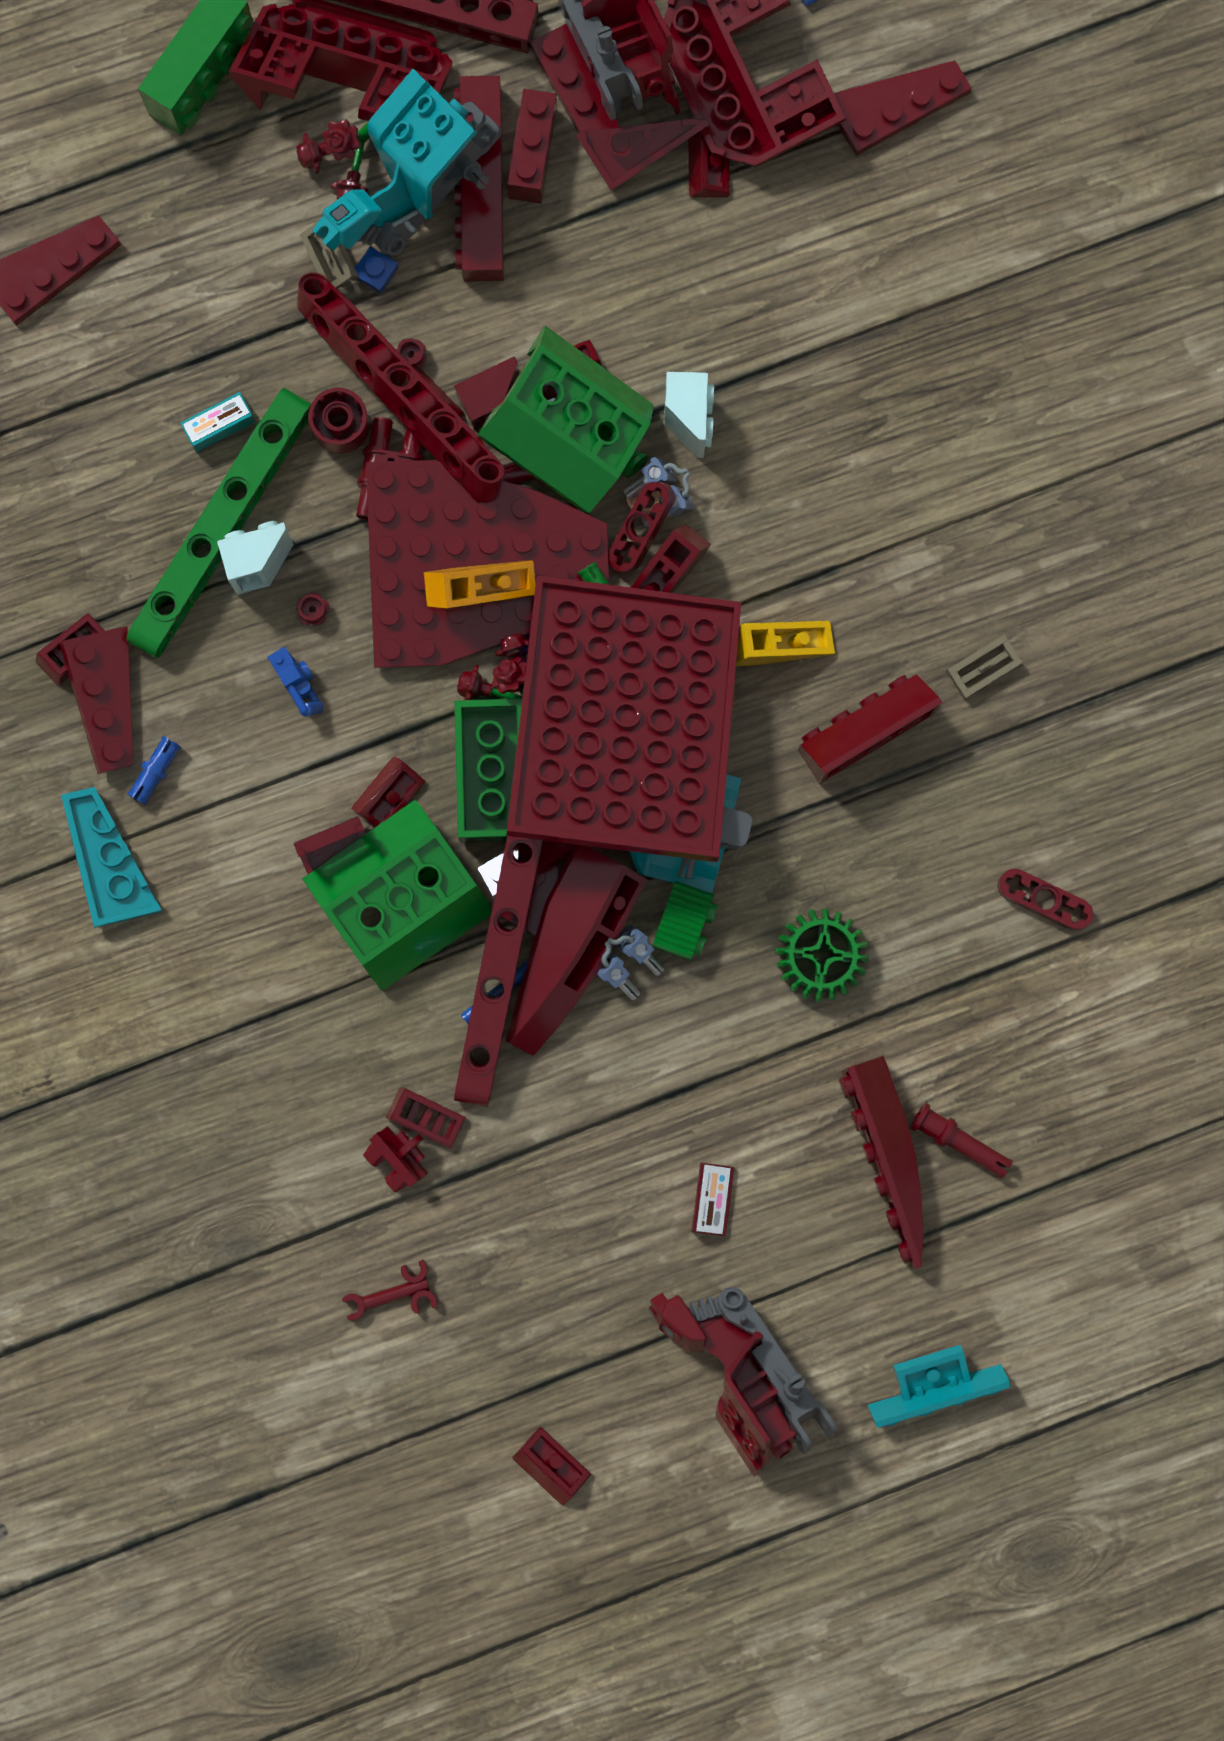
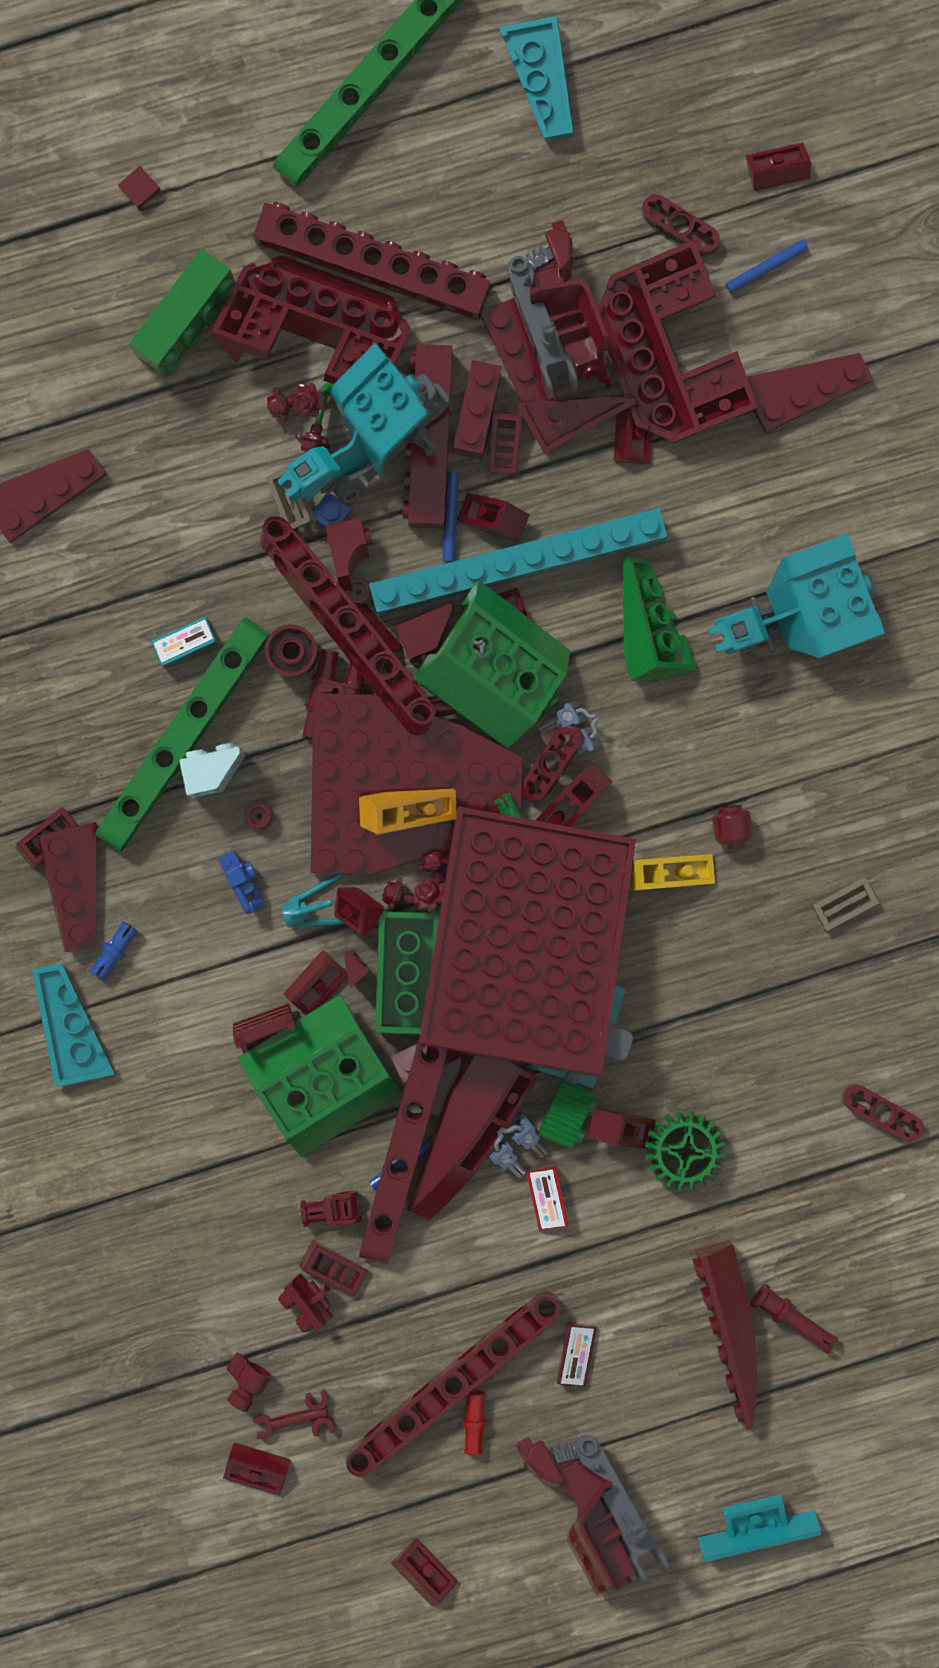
camera: 10 degrees right, 5 degrees up
light aqua slope [664,372,714,458] -> none
dark red slope [798,674,943,784] -> none
none -> dark red slope [223,1443,291,1495]
none -> dark red piece [227,1352,272,1412]
none -> teal plant [282,874,345,930]
none -> dark red connector [300,1190,362,1227]
none -> dark red arch [326,518,373,590]
none -> dark red slope [334,887,384,937]
none -> dark red slope [344,949,370,987]
none -> dark red beam [346,1291,561,1477]
none -> teal brick [369,508,667,617]
none -> blue bar [443,472,459,563]
none -> dark red slope [457,493,530,542]
none -> red pin [463,1390,487,1455]
none -> dark red slope [488,411,523,475]
none -> slope [526,1165,569,1231]
none -> dark red slope [588,1108,656,1149]
none -> green wedge [623,556,696,682]
none -> teal piece [708,534,885,658]
none -> dark red head [712,805,754,850]

